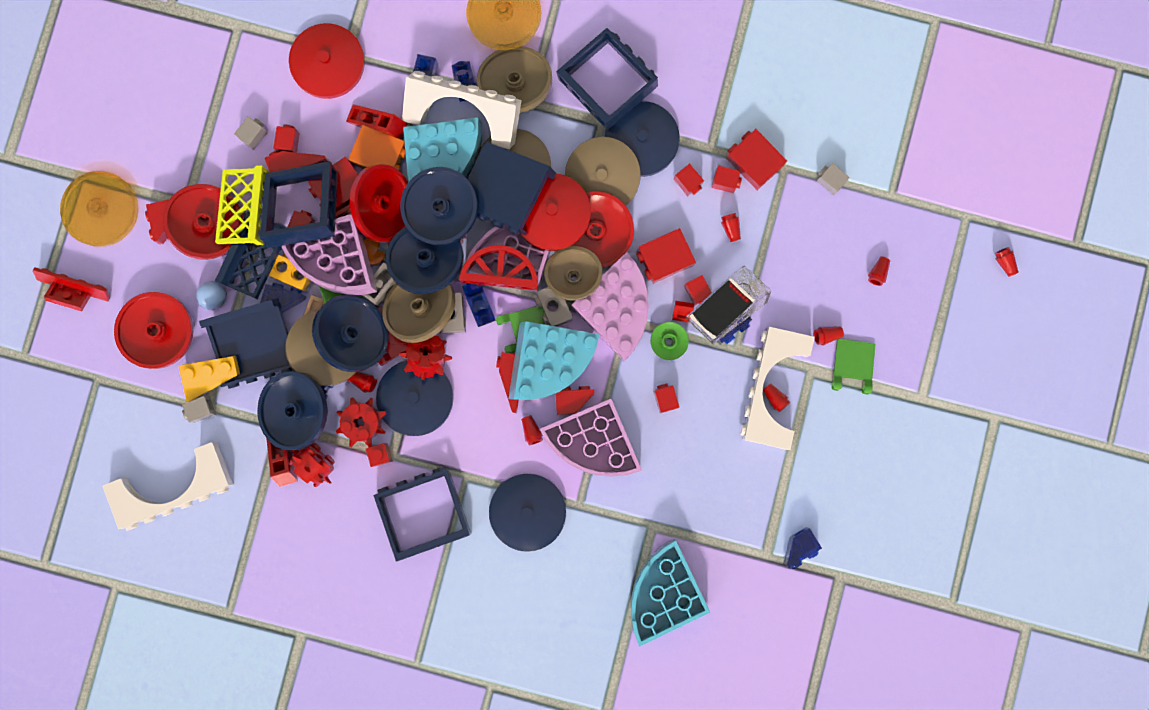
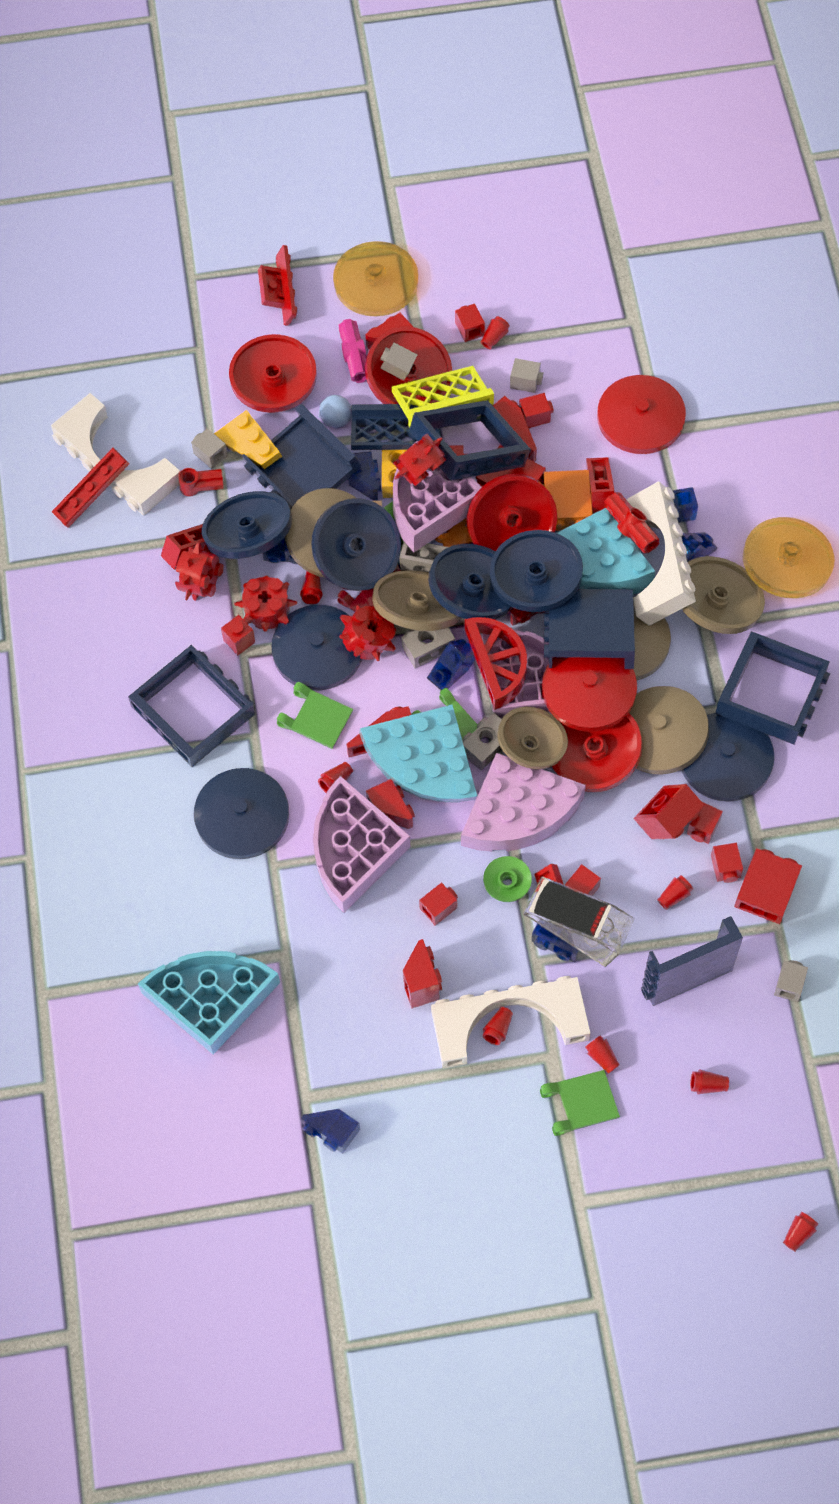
camera: 70 degrees right, 20 degrees down
red brick [636,228,696,284] -> none
none -> red tile [51,447,130,528]
none -> red piece [179,468,224,497]
none -> bright green flag [277,682,353,749]
none -> dark pink piece [338,319,367,383]
none -> light grey brick [380,343,417,380]
none -> red brick [393,434,446,486]
none -> red slope [403,939,443,1009]
none -> red brick [455,303,485,343]
none -> red cone [480,316,510,349]
none -> red piece [604,492,660,553]
none -> red brick [633,784,704,839]
none -> dark blue panel [641,916,743,1006]

